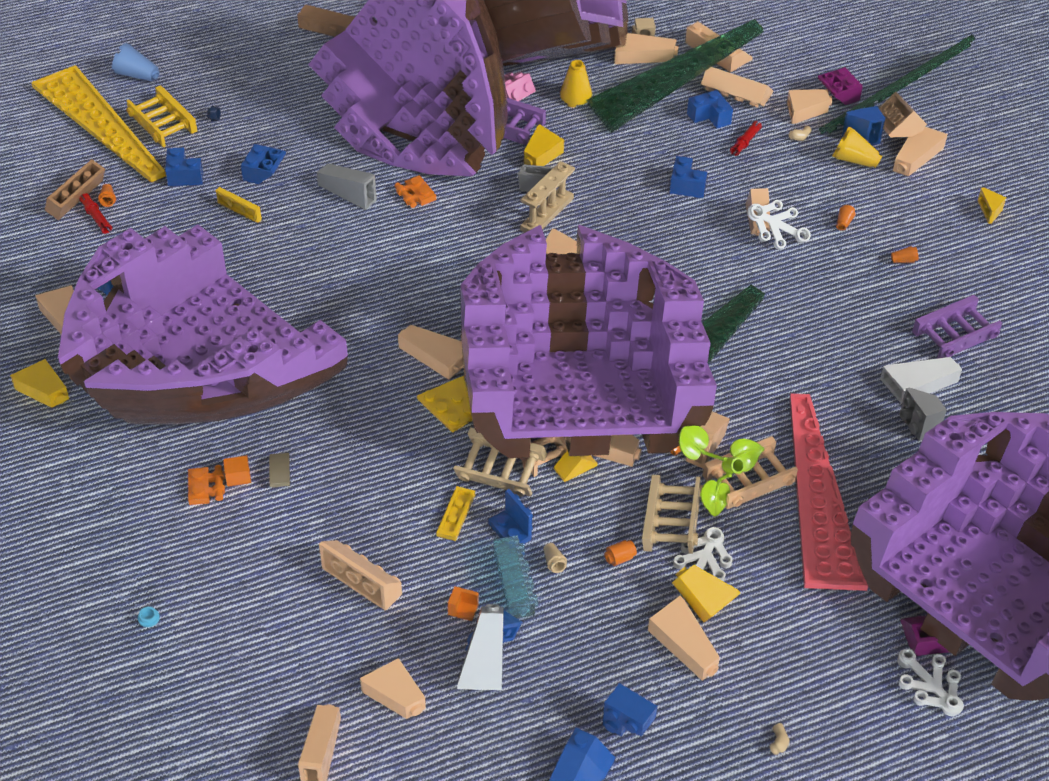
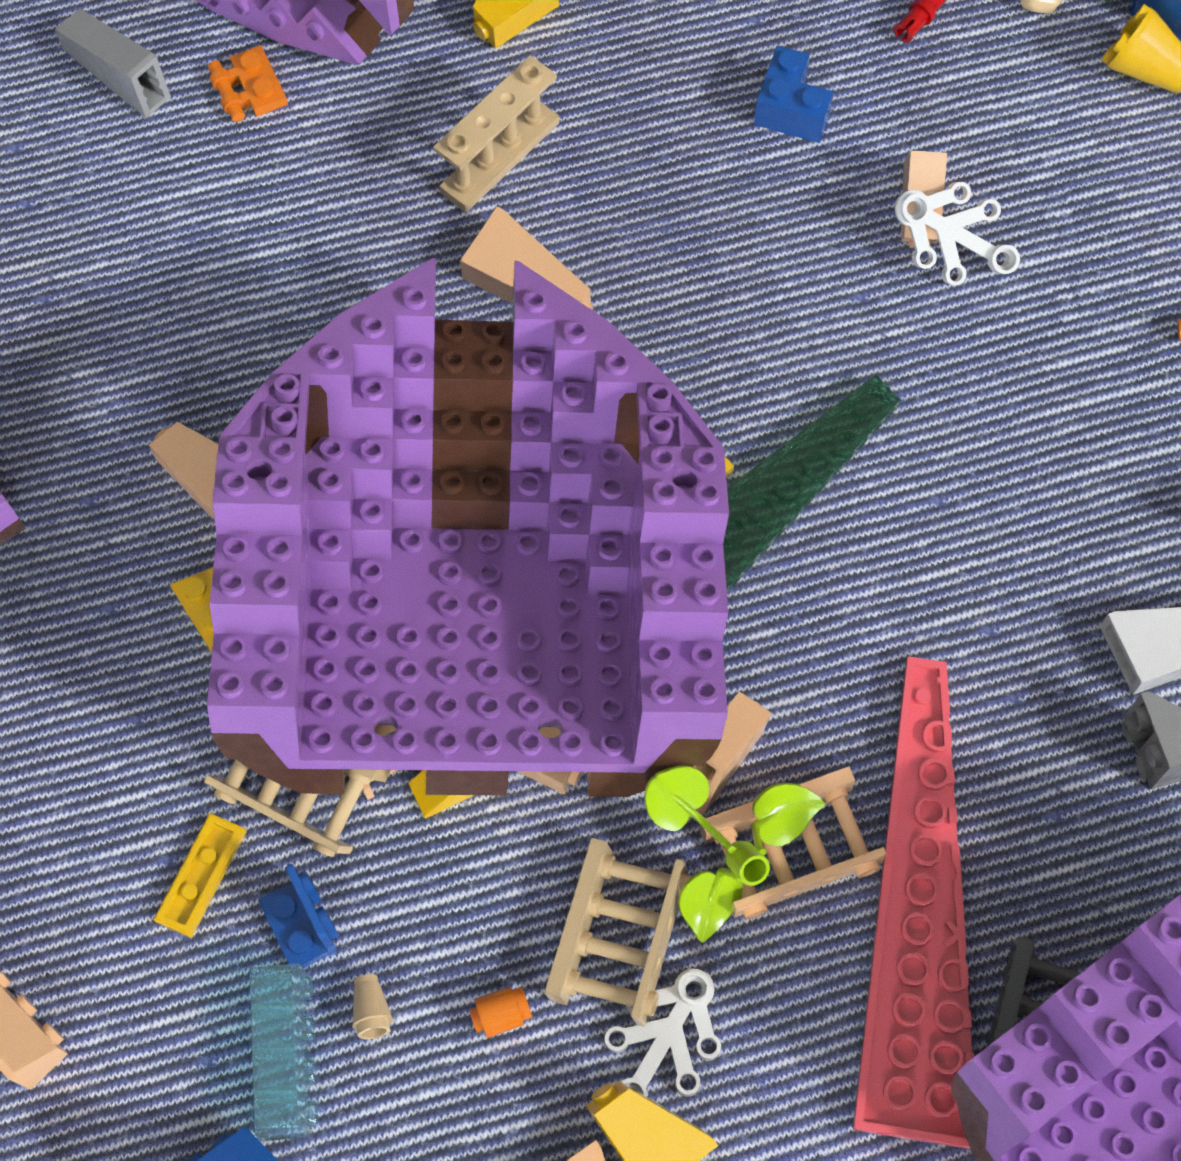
camera: 10 degrees right, 20 degrees up
orange panel [448,586,479,621] -> none
light grey slope [518,164,554,192] -> none
orange cone [836,205,856,231] -> none

